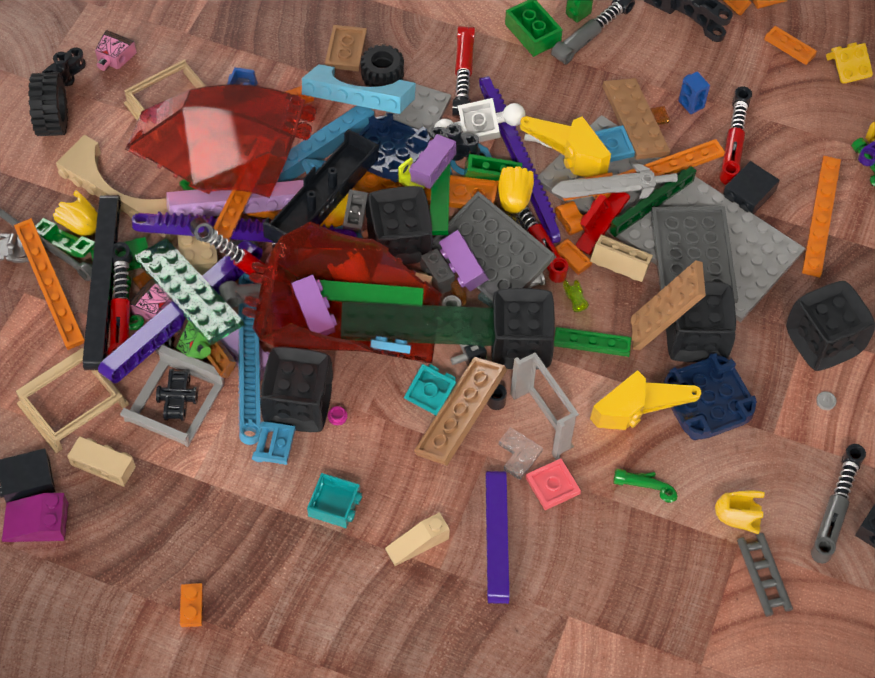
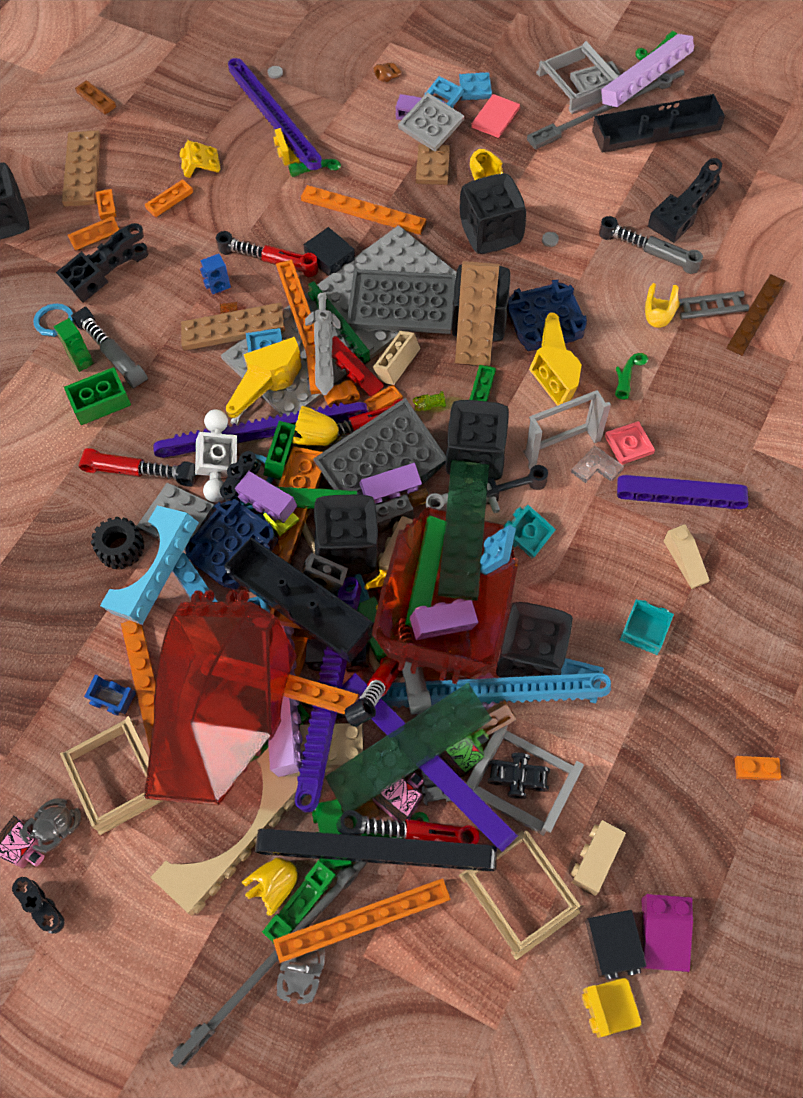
camera: 80 degrees left, 5 degrees up
black tyre [28,72,68,136] -> none
medium nougat plate [325,25,367,71] -> none
medium nougat plate [414,357,507,466] -> none
none -> flat silver shield [19,798,81,853]
none -> reddish brown plate [726,274,786,356]

